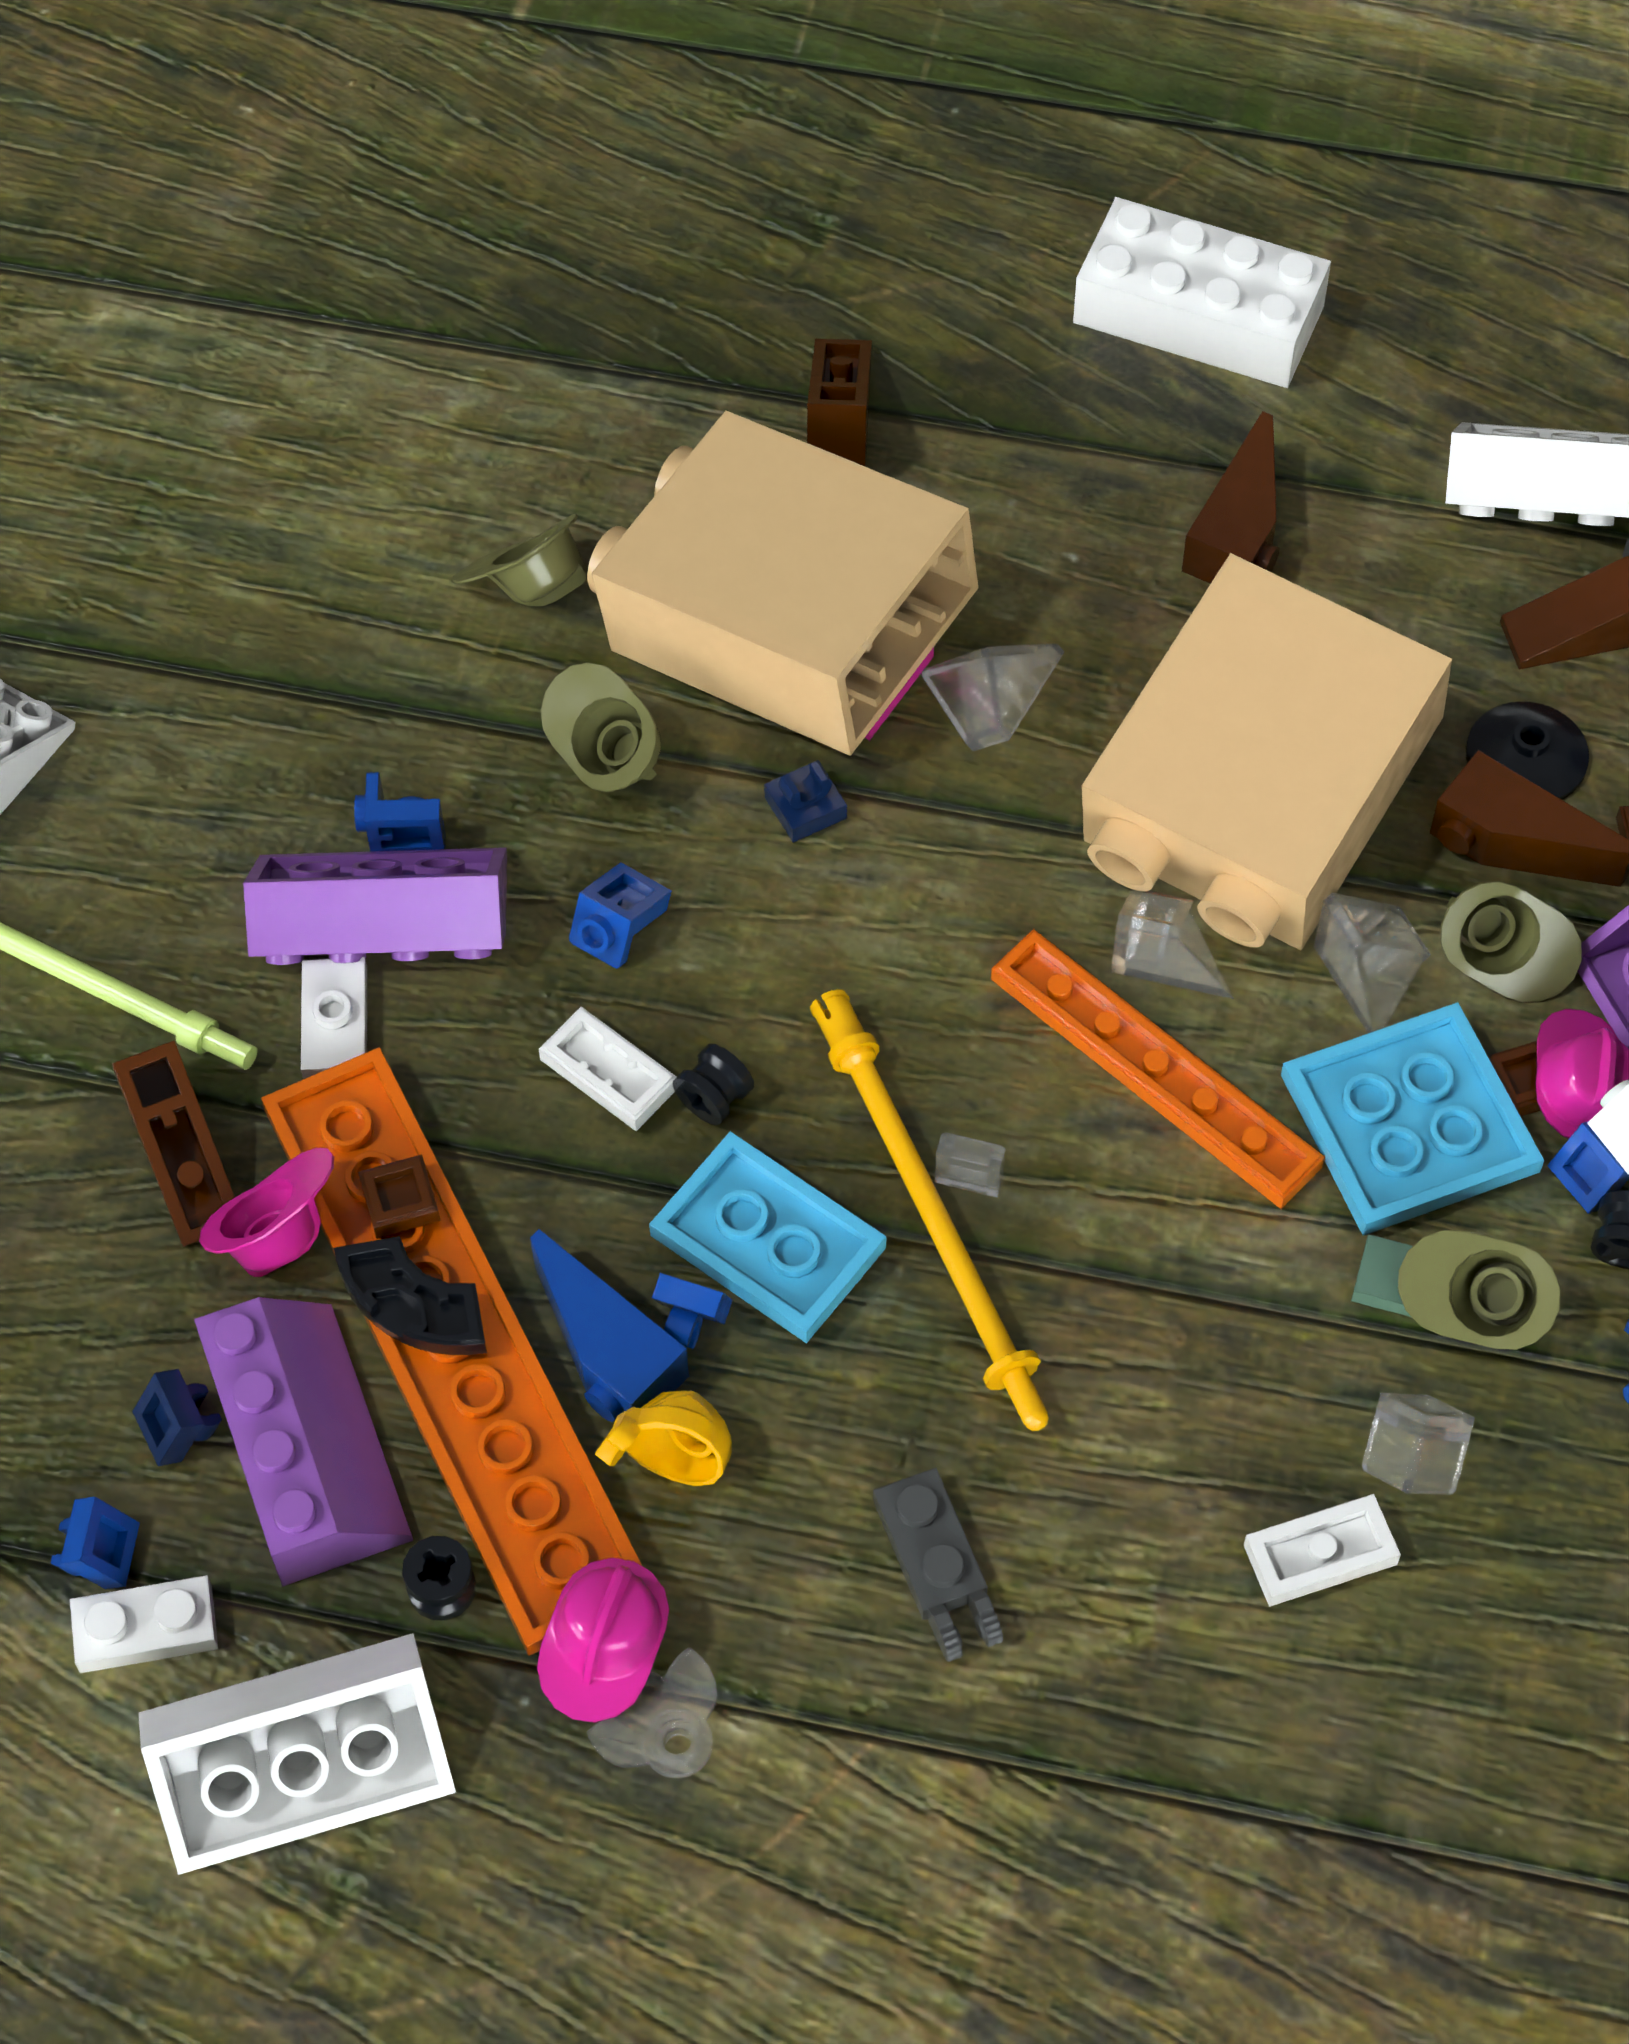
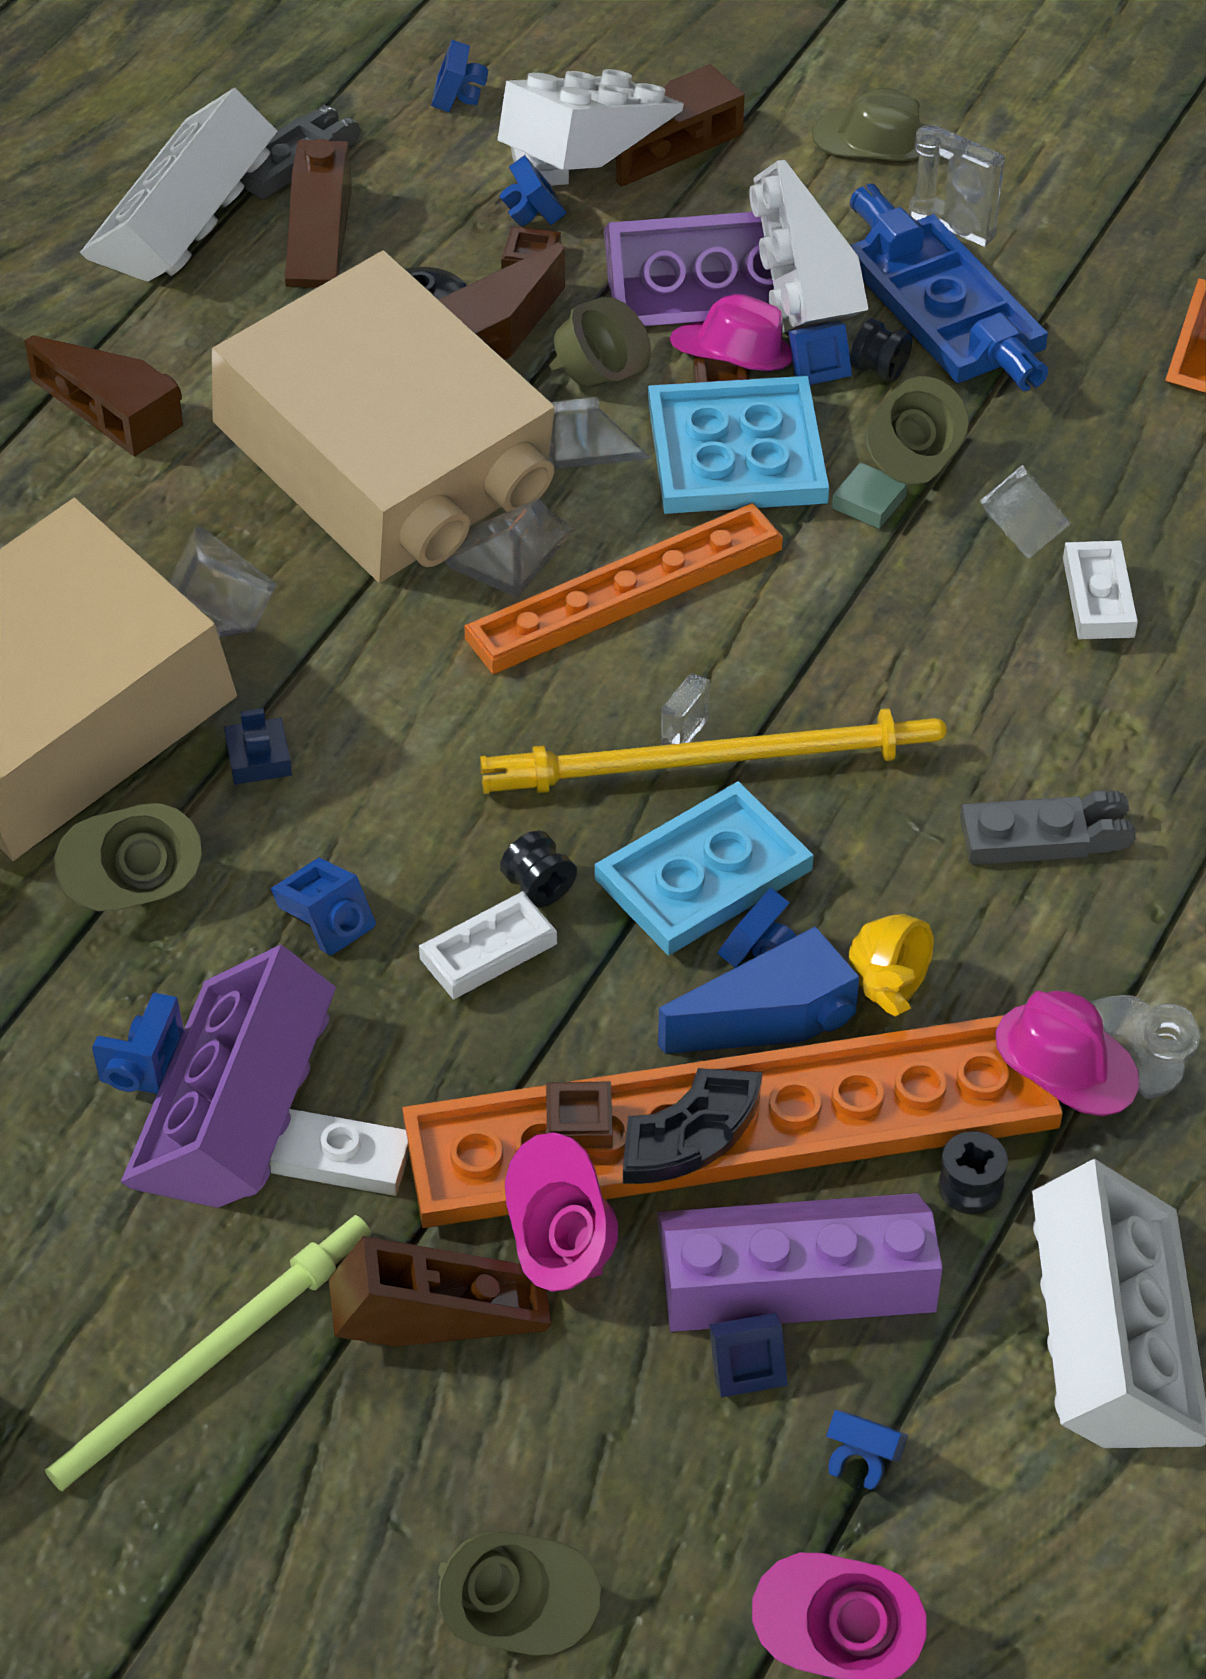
camera: 75 degrees left, 10 degrees down
white plate [70,1575,218,1673] -> none

